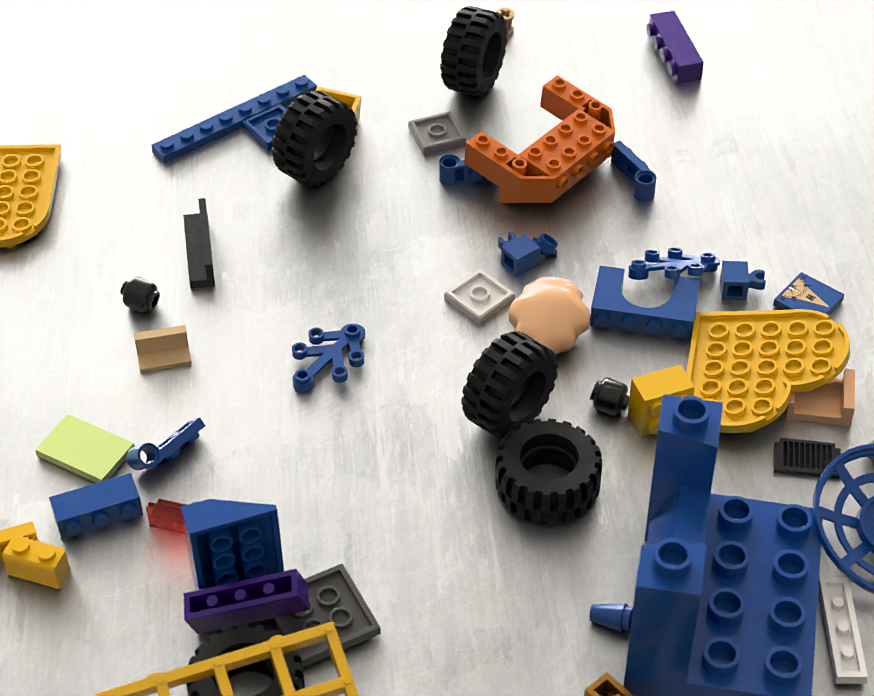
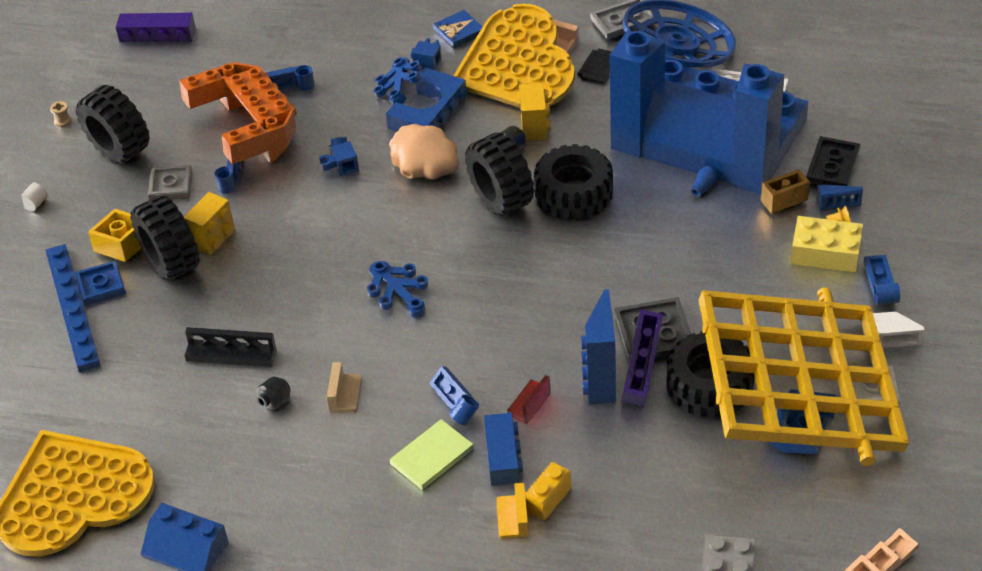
camera: 70 degrees left, 0 degrees up
white tile [444,269,515,325] -> none
none -> white brick [22,182,48,211]
none -> yellow brick [184,192,235,255]

